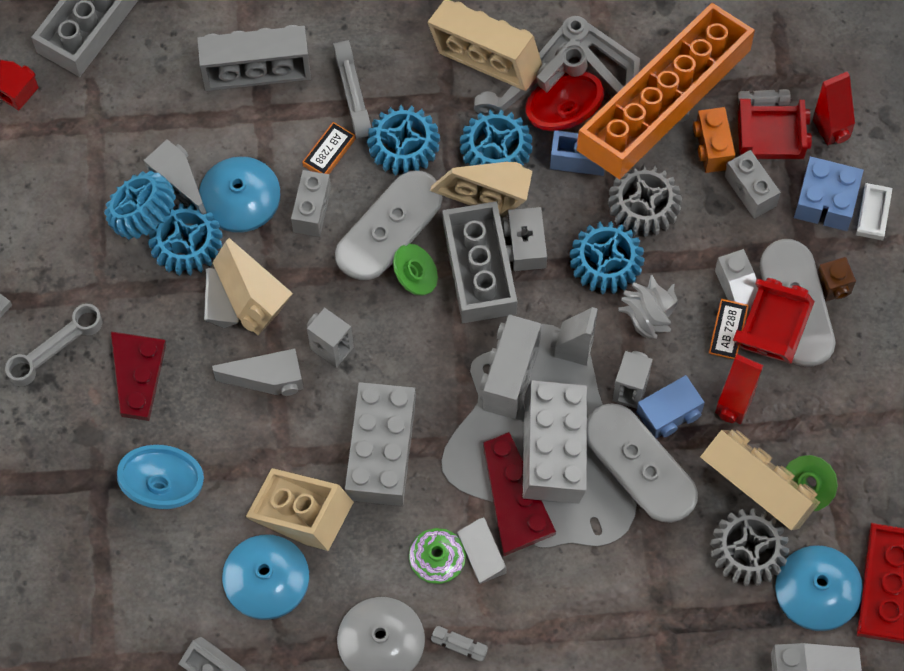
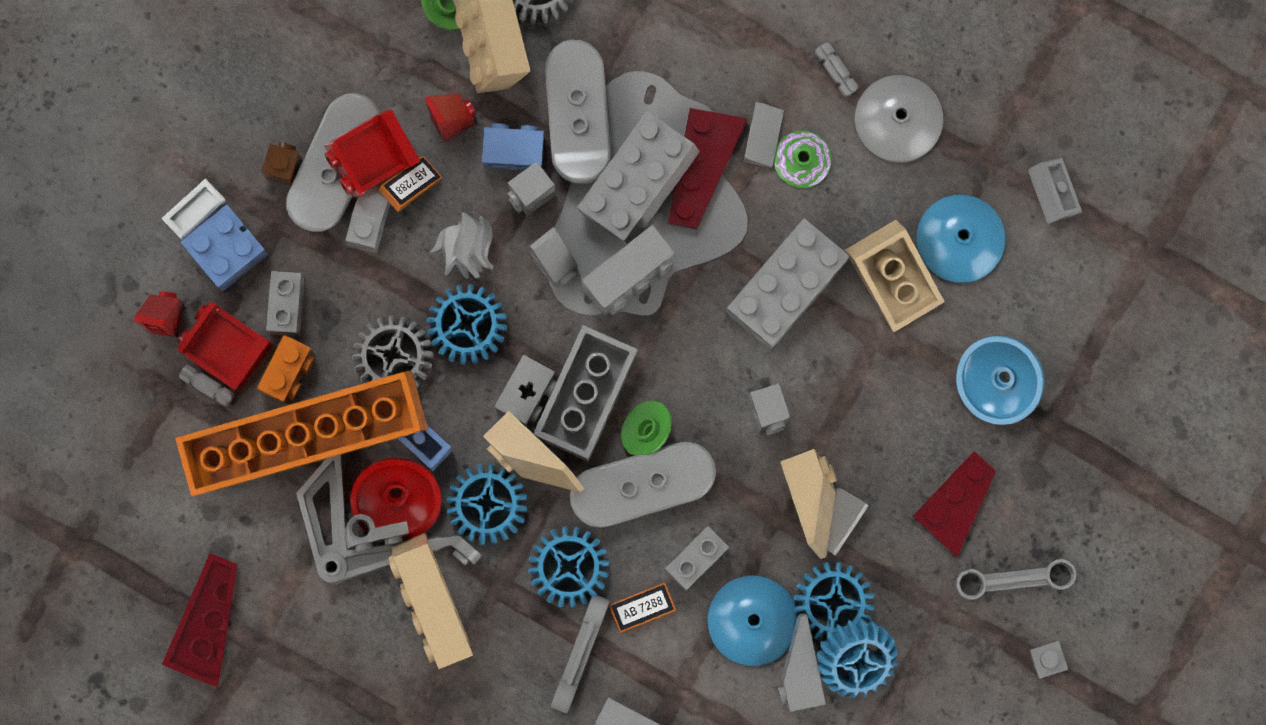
camera: 150 degrees left, 15 degrees up
light grey slope [212,349,303,396] -> none

